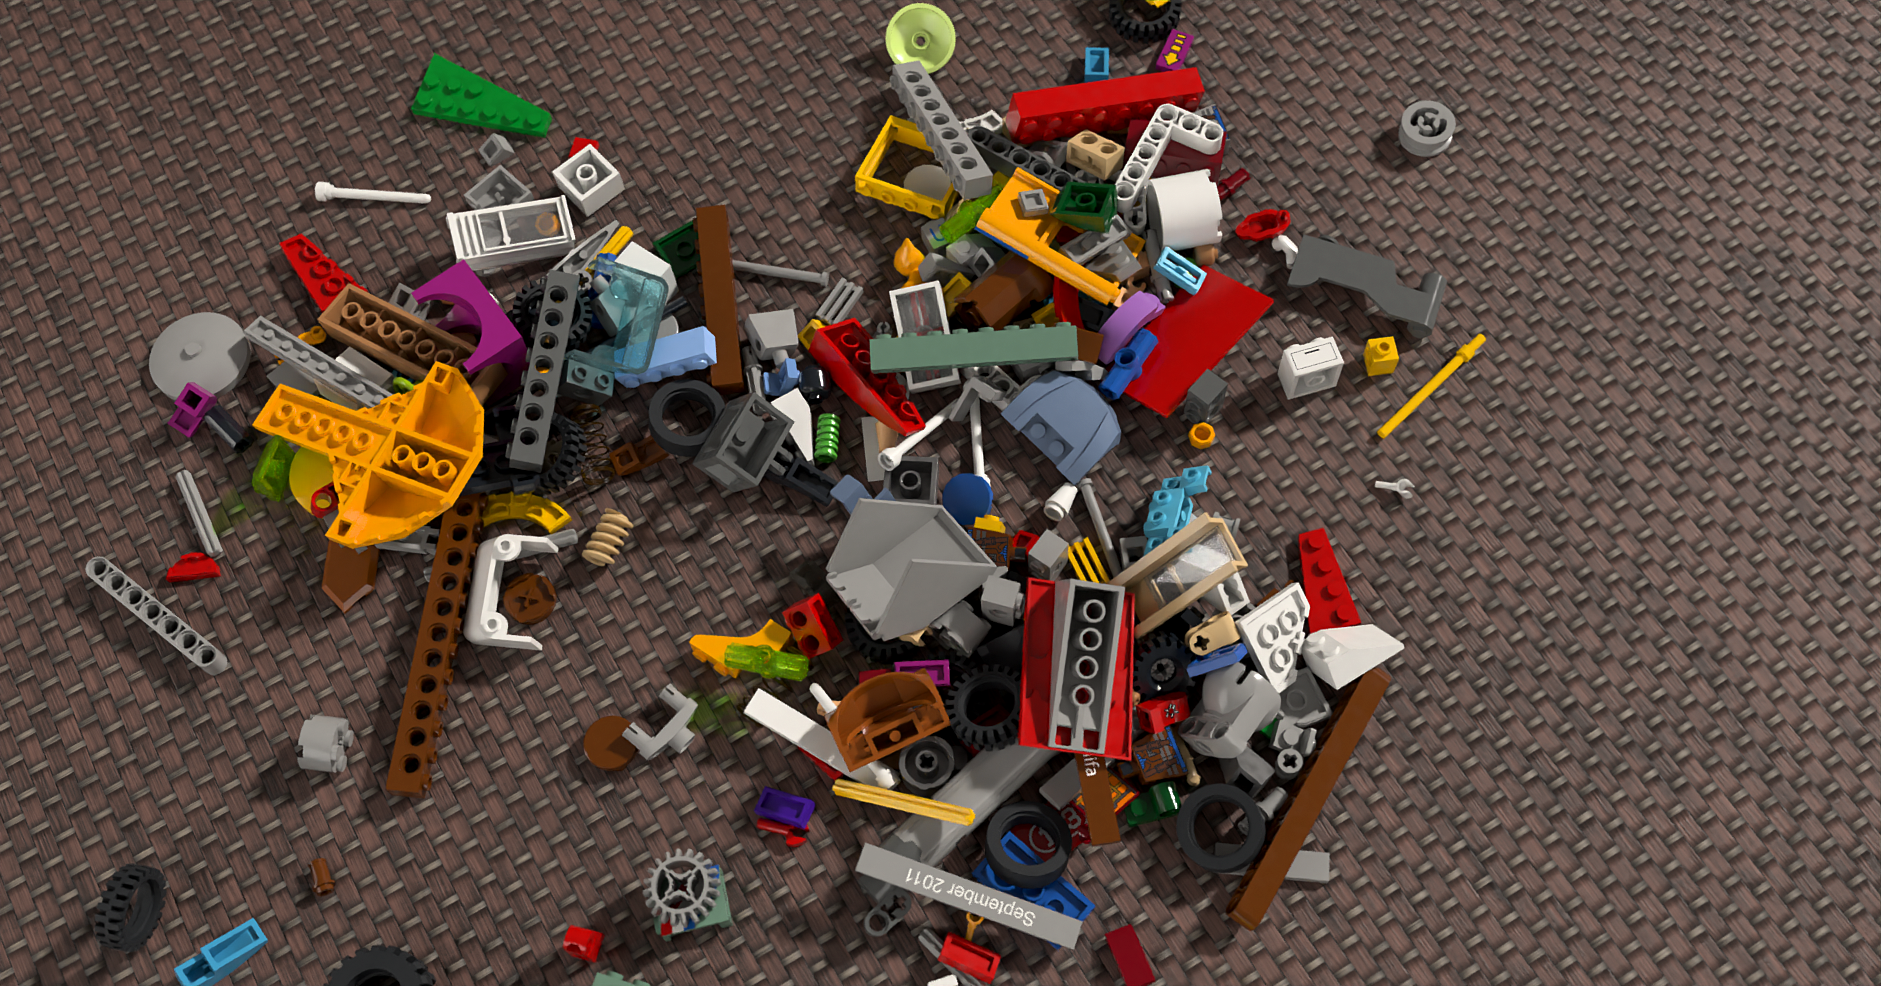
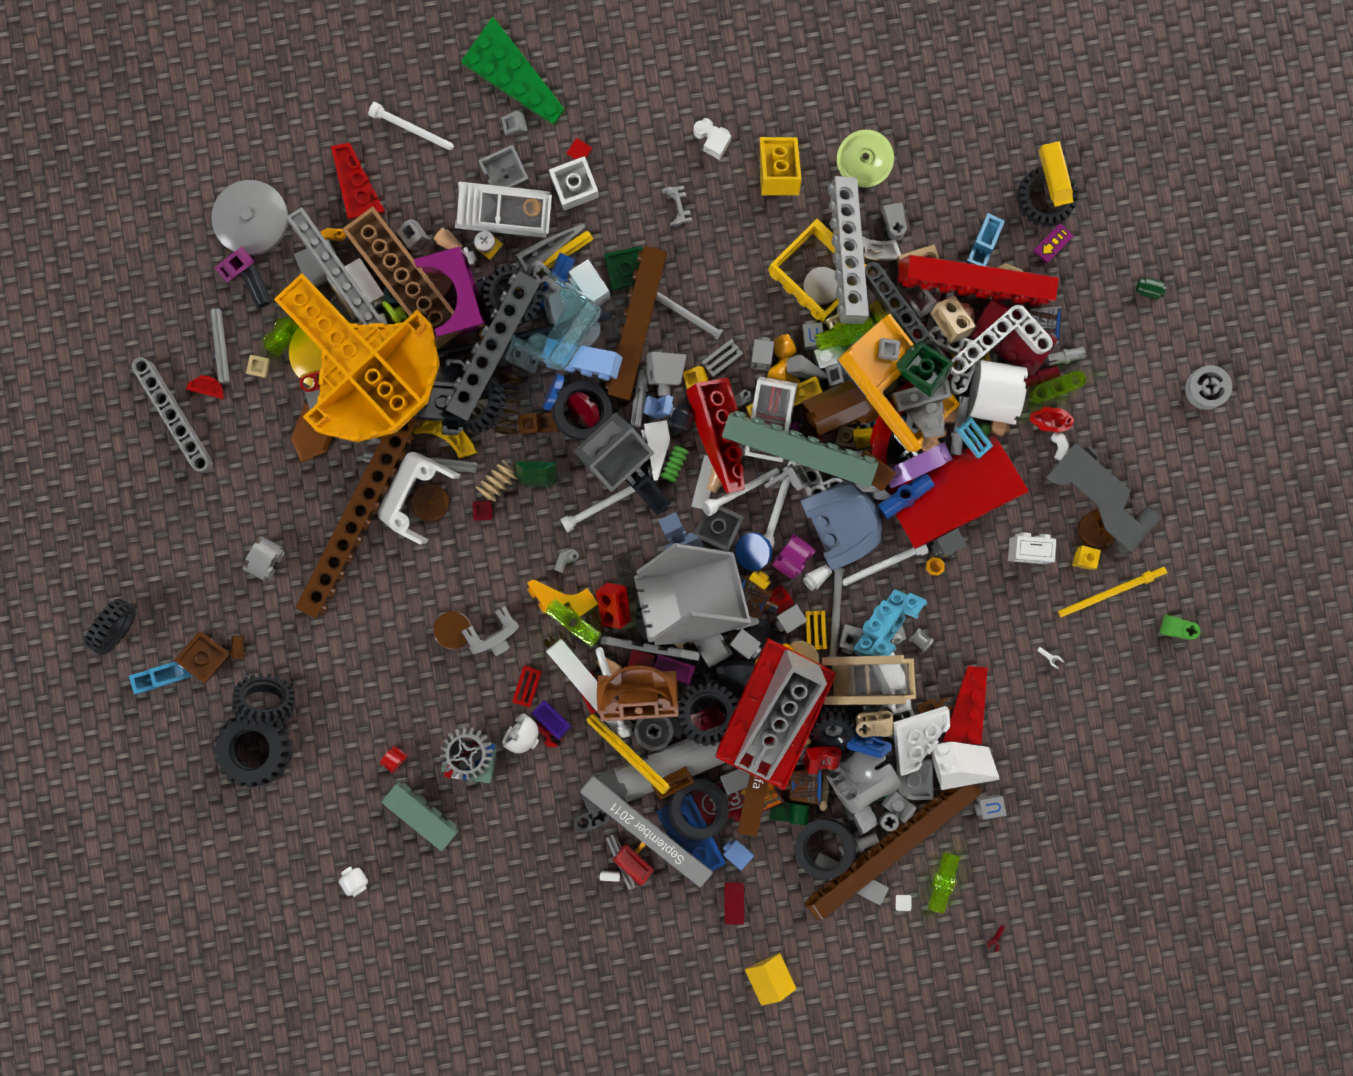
camera: 15 degrees right, 20 degrees up
none -> reddish brown tile [174,631,230,685]
none -> black tyre [232,673,295,729]
none -> tan tile [246,355,270,378]
none -> dark red tile [472,501,493,521]
none -> white piece [474,231,503,260]
none -> white cylinder [502,714,539,753]
none -> red tile [512,665,542,708]
none -> dark green slope [516,462,557,489]
none -> blue tile [542,373,565,411]
none -> light grey arm [554,549,579,573]
none -> white piece [560,486,635,533]
none -> dark red tile [567,392,600,428]
none -> light grey tile [600,636,700,660]
none -> reddish brown tile [651,766,695,800]
none -> light grey piece [662,186,692,227]
none -> white brick [694,118,731,160]
none -> medium blue brick [723,838,754,870]
none -> light grey brick [750,337,774,371]
none -> yellow slope [760,137,802,195]
none -> magenta brick [772,534,816,580]
none -> white piece [842,544,929,586]
none -> light grey piece [882,202,907,241]
none -> white sticker [896,895,911,911]
none -> clear neon green piece [928,852,960,914]
none -> light grey brick [975,795,1007,820]
none -> dark red hand [987,925,1005,953]
none -> clear neon green beam [1029,371,1086,404]
none -> light grey pin [1045,347,1086,367]
none -> reddish brown tile [1078,510,1115,548]
none -> dark green brick [1136,277,1166,300]
none -> bright green piece [1159,615,1200,640]

